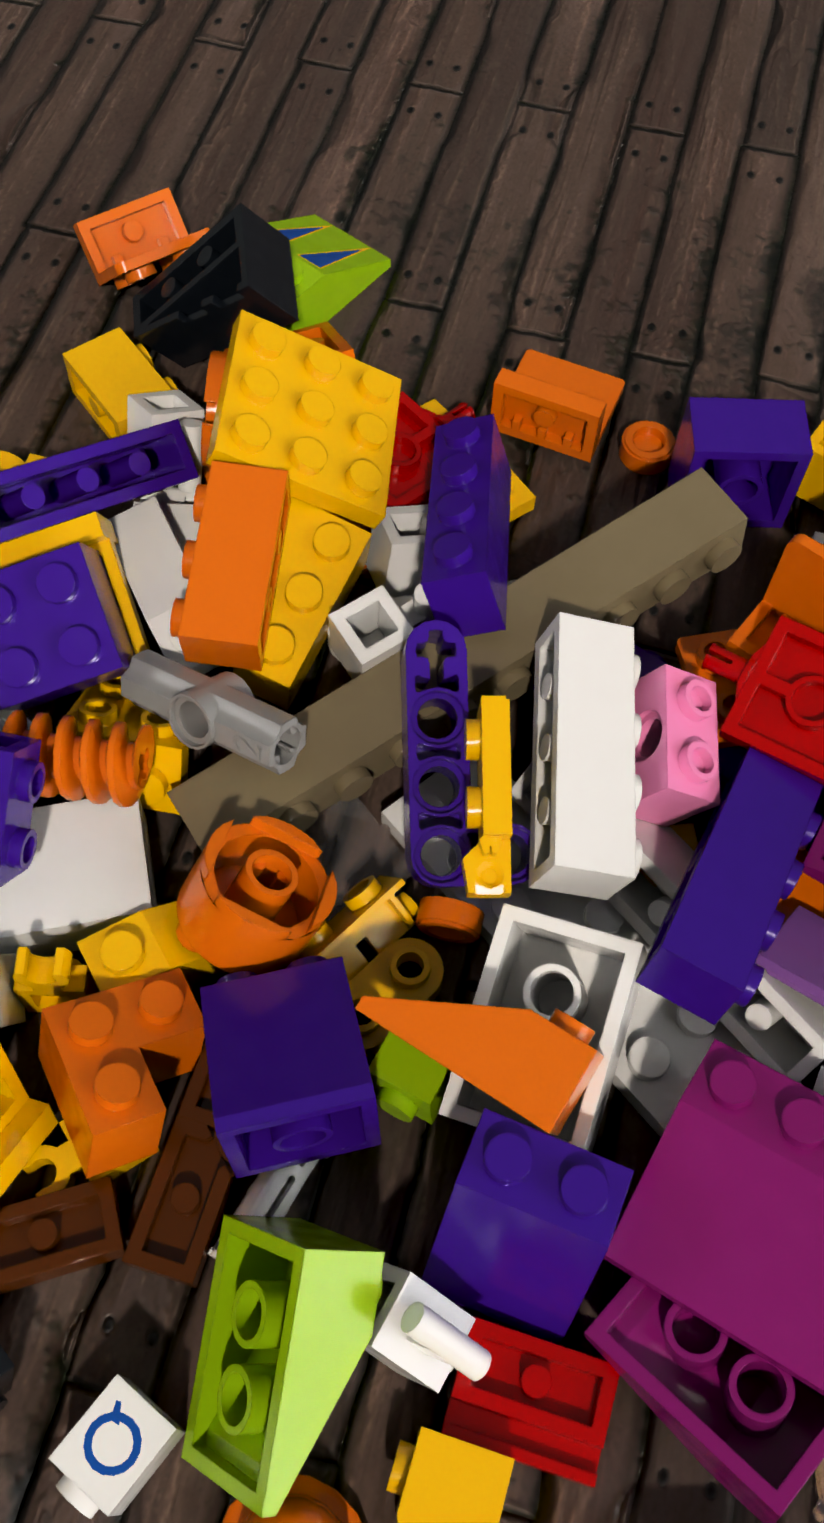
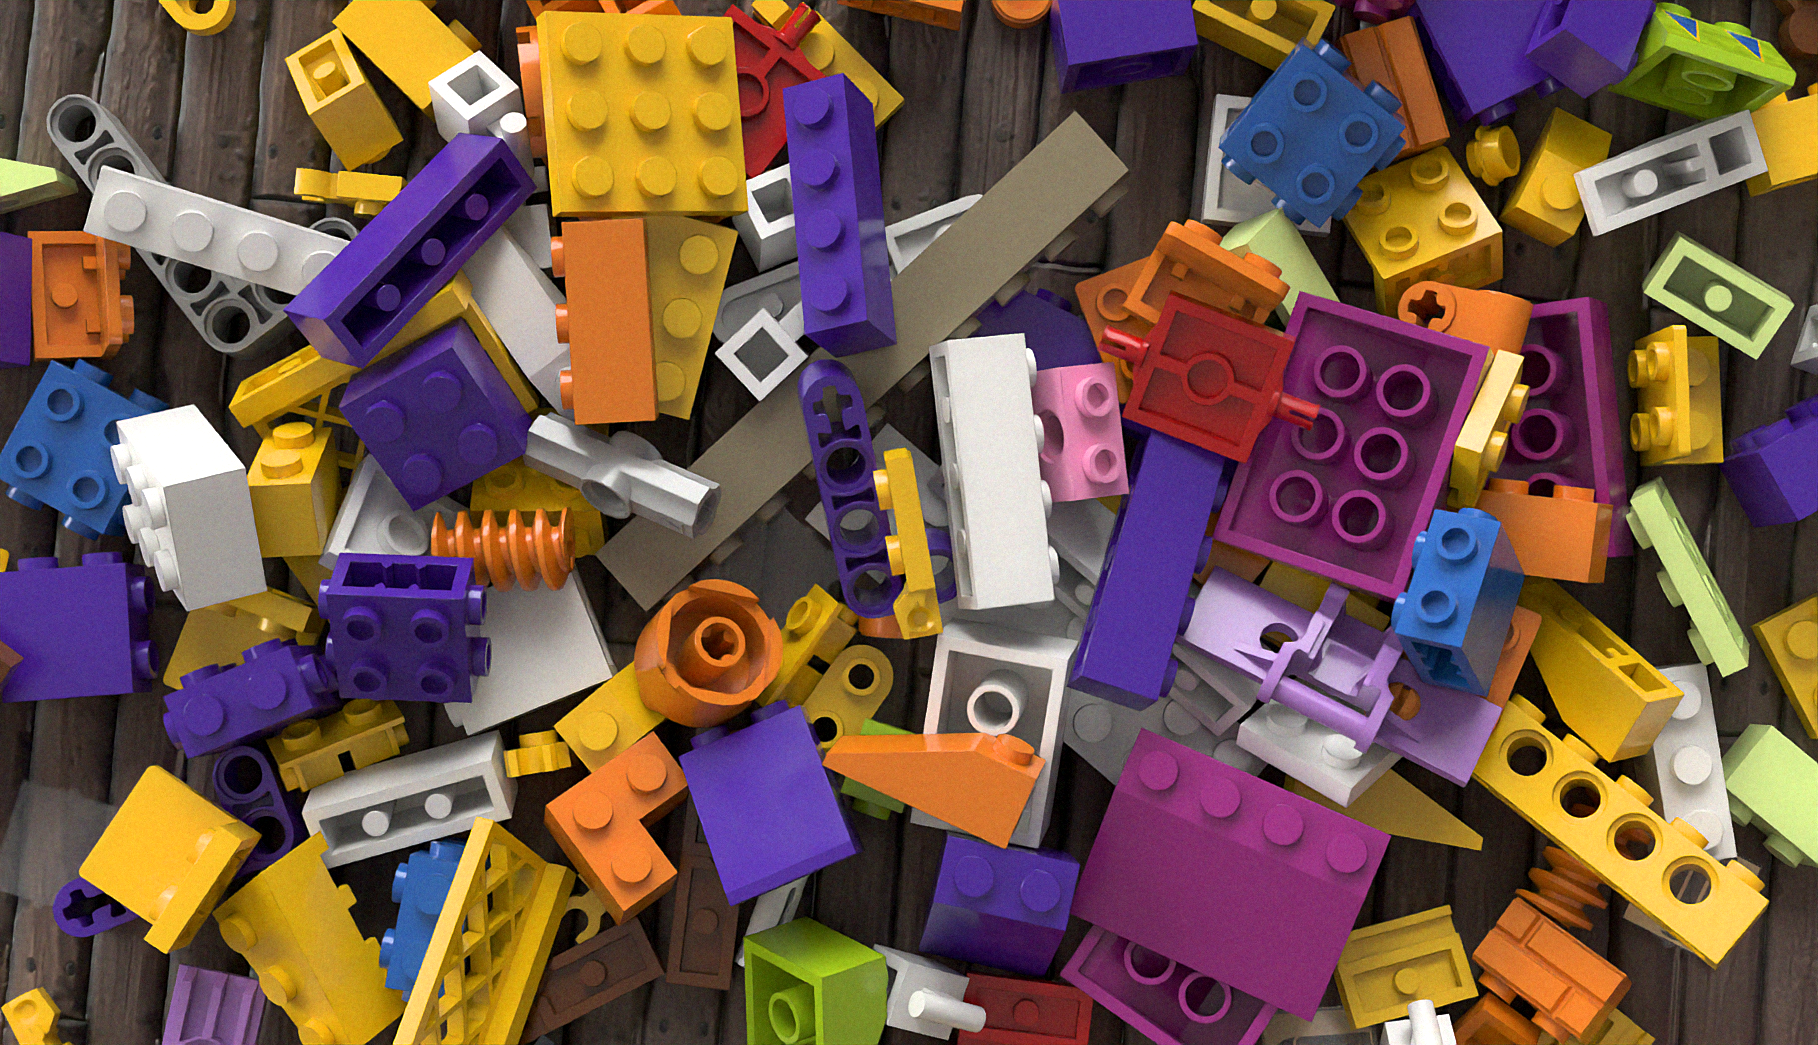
camera: 10 degrees left, 25 degrees up
none -> yellow slope [285,28,403,172]

